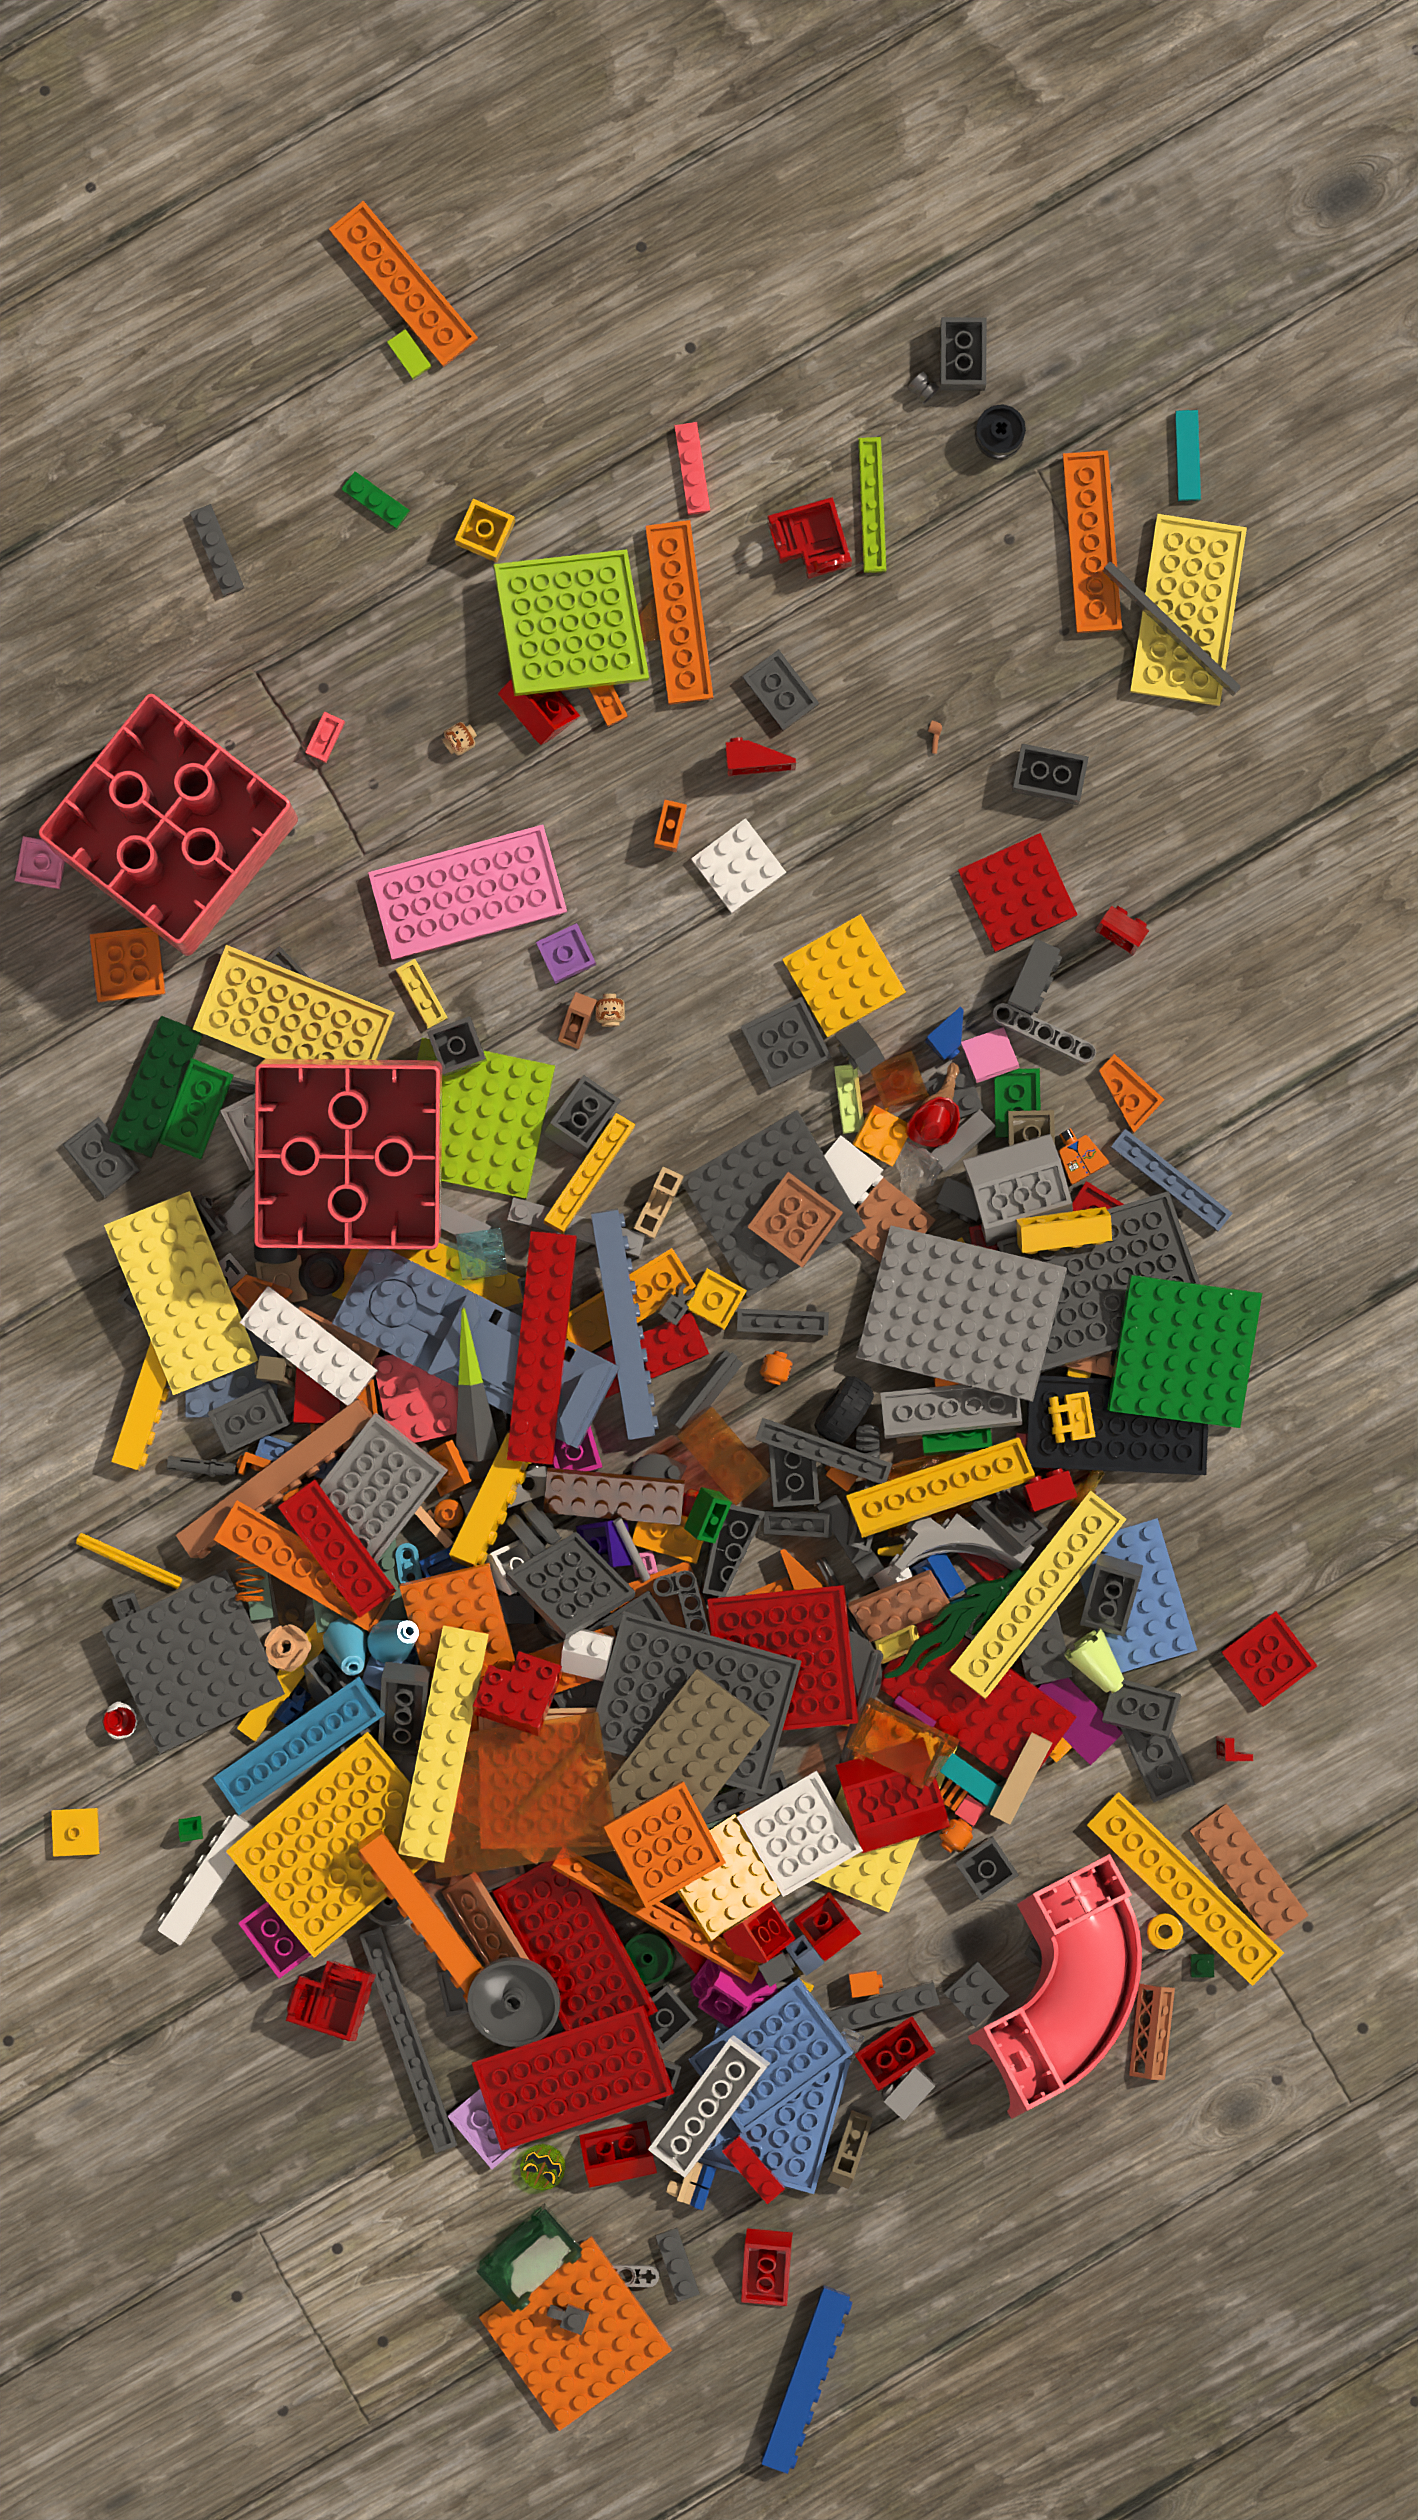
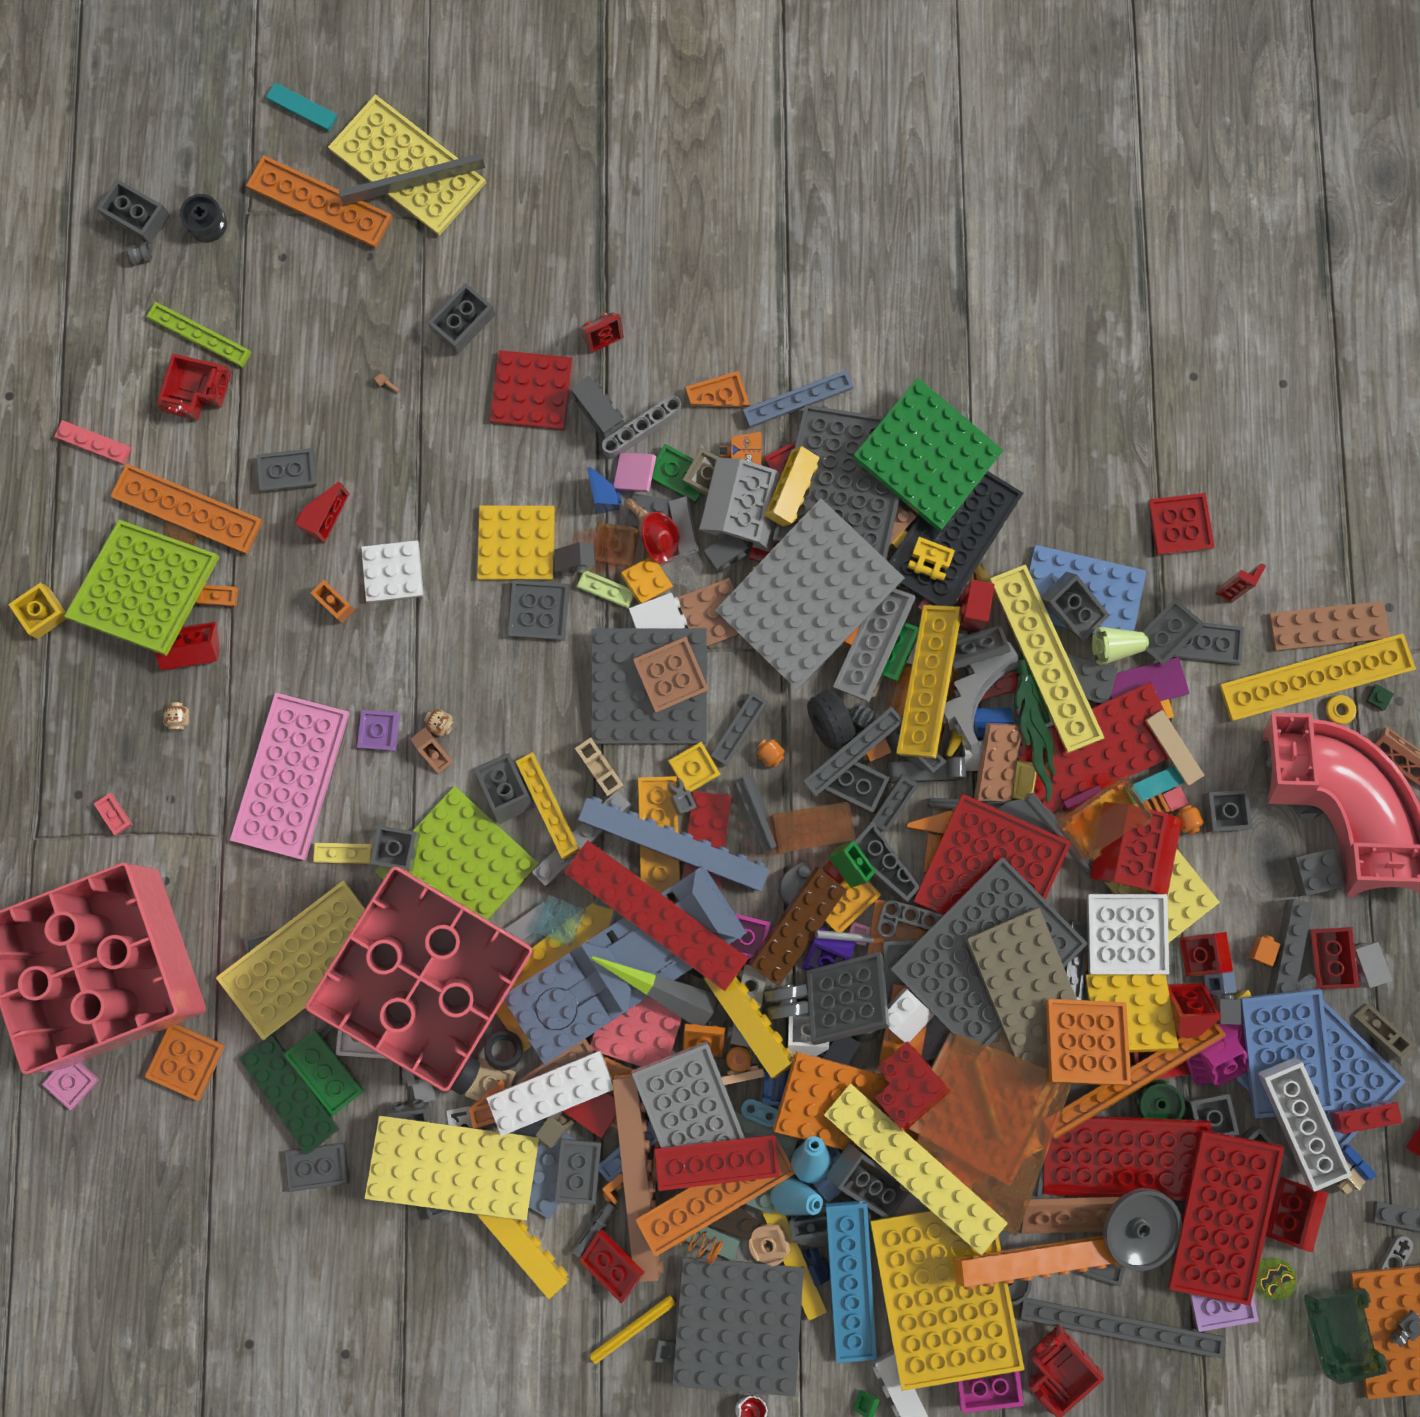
camera: 55 degrees left, 5 degrees down
none -> red plate [579,1230,645,1304]

